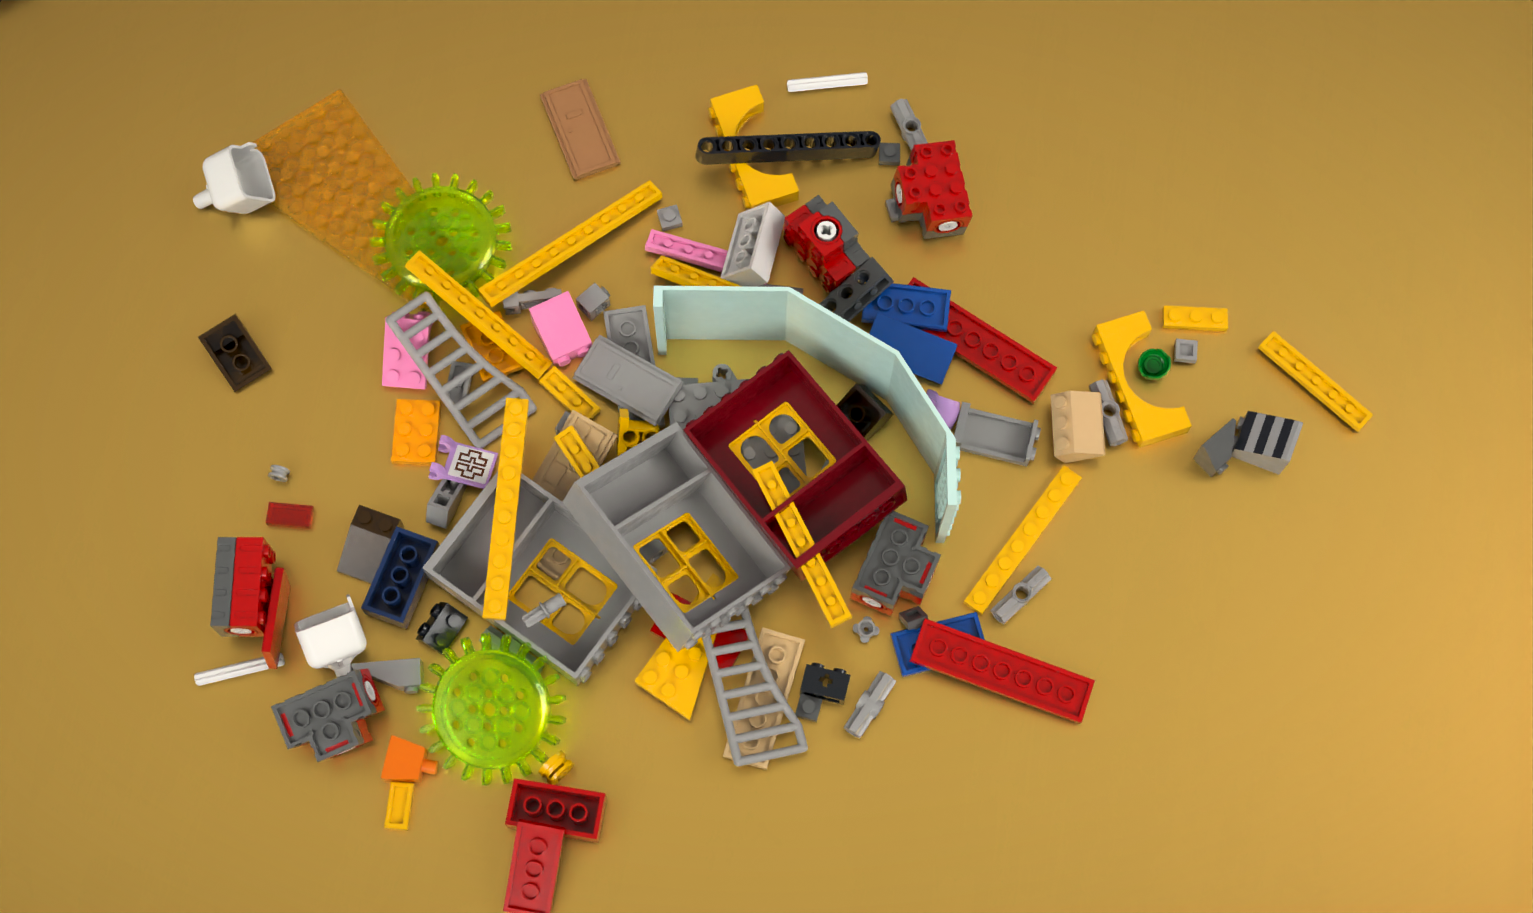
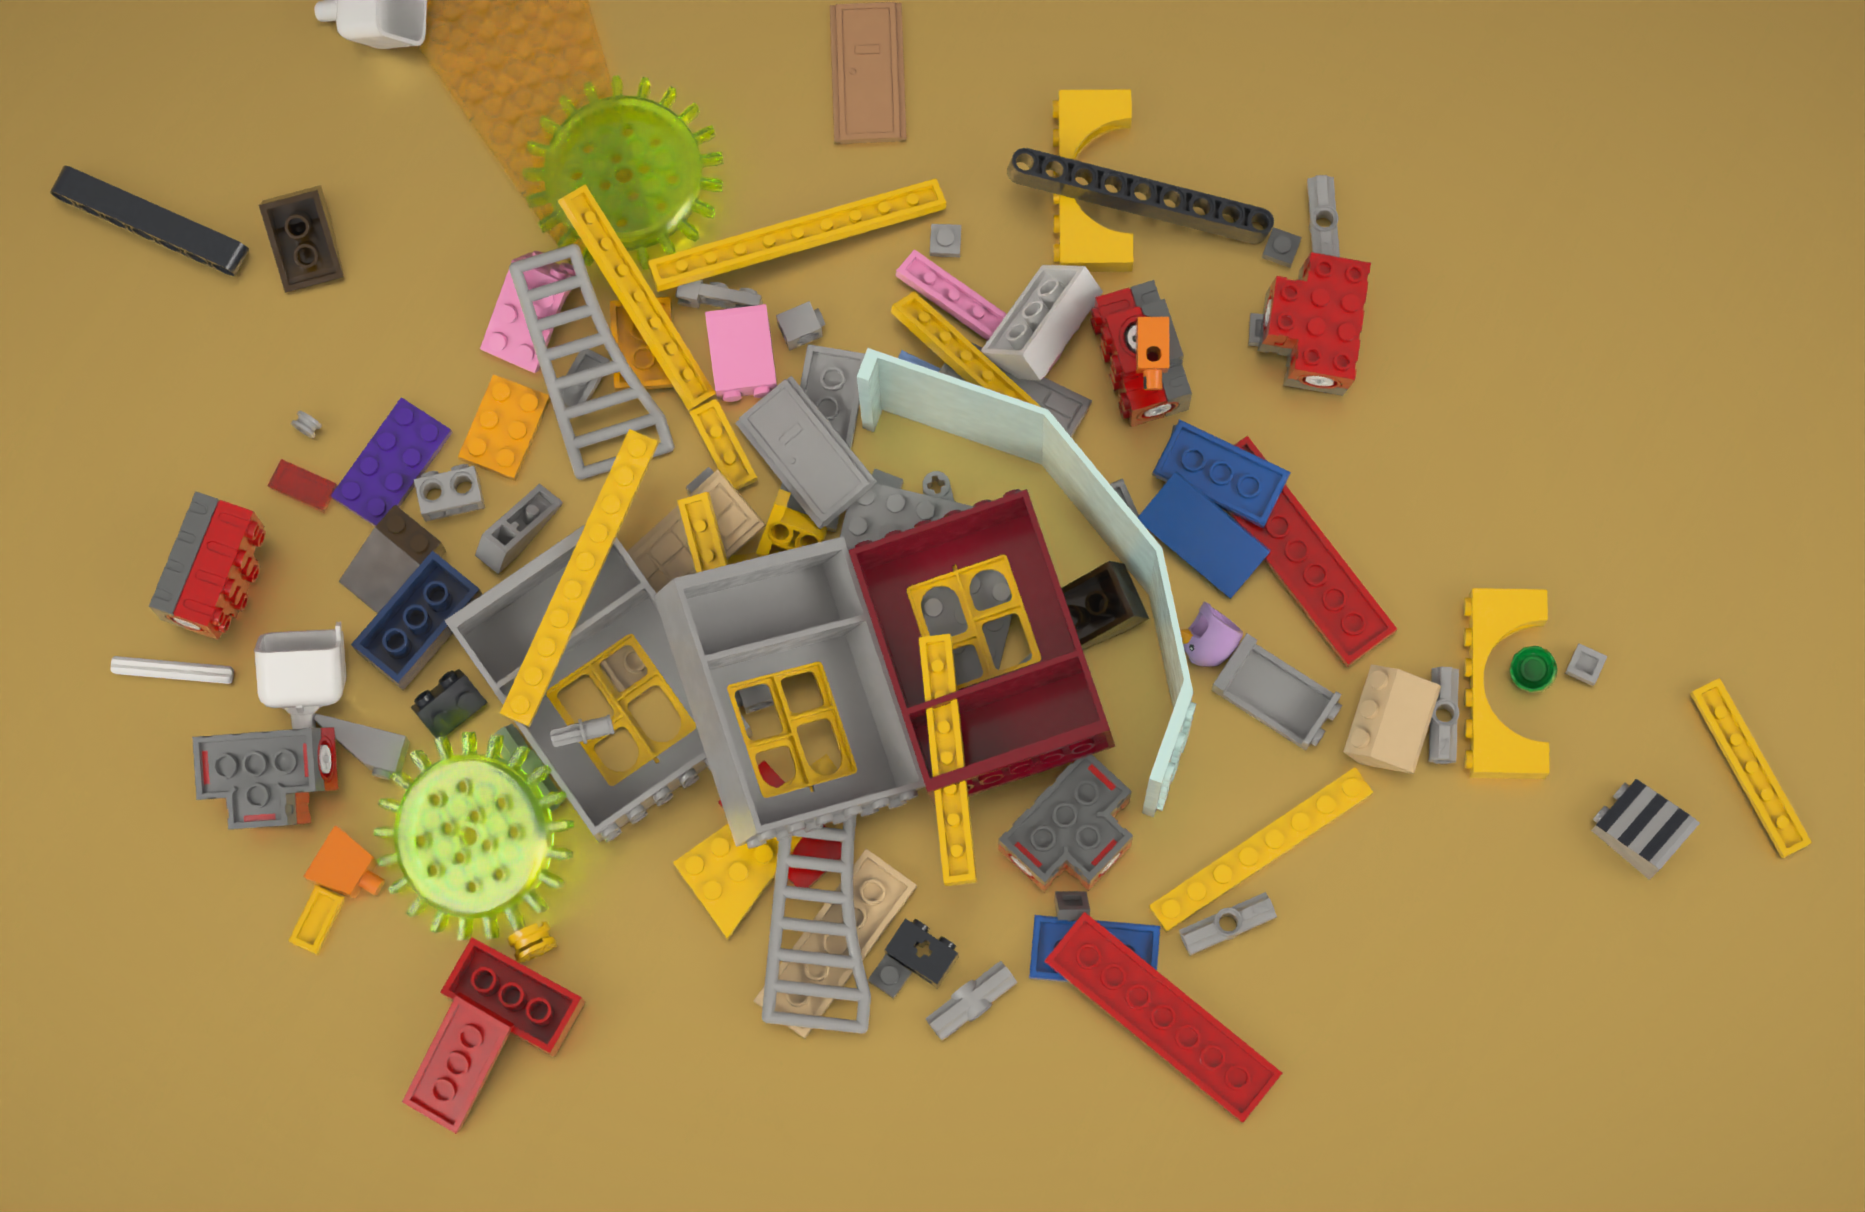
camera: 25 degrees right, 5 degrees up
red tile [261,567,291,669] -> none
flag [428,435,498,489] -> none
white axle [787,72,868,92] -> none
dark grey brick [819,257,894,322] -> none
light grey plate [853,616,879,643] -> none
yellow plate [1162,305,1228,332] -> none
dark grey slope [1193,418,1236,477] -> none
none -> black beam [50,165,249,277]
none -> dark purple plate [331,397,453,527]
none -> light grey brick [414,464,485,522]
none -> orange torso [1135,317,1169,390]

